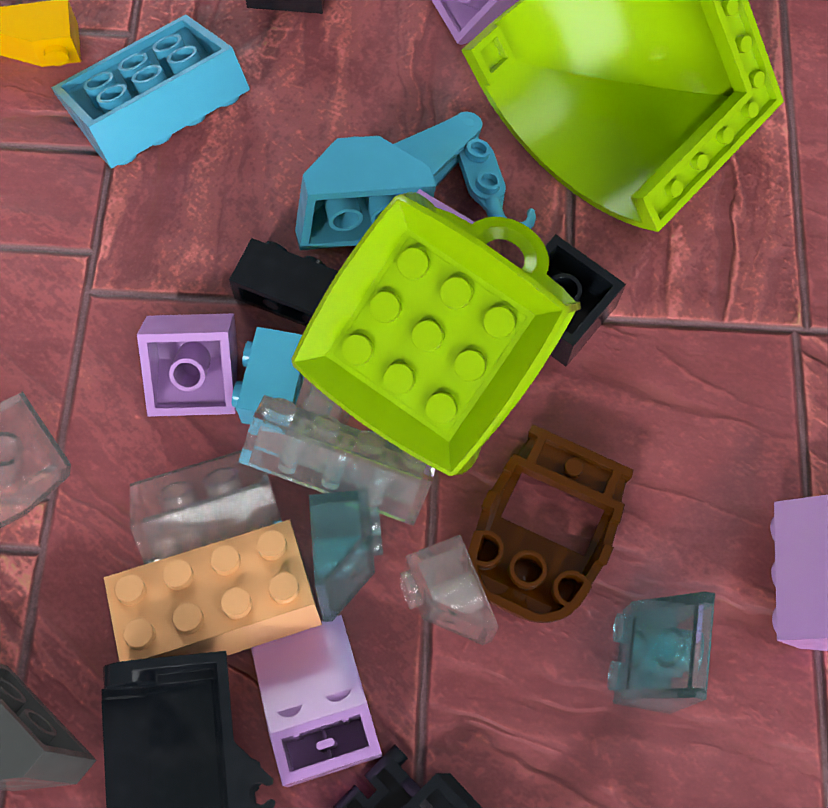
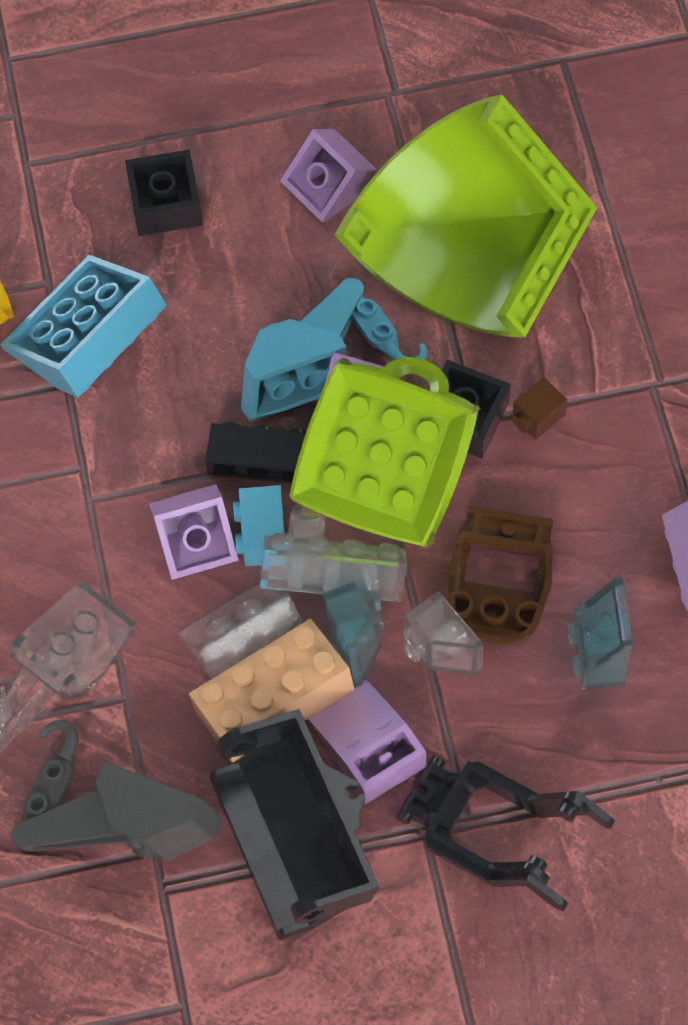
camera: 10 degrees left, 5 degrees down
none -> reddish brown brick [512,377,567,439]

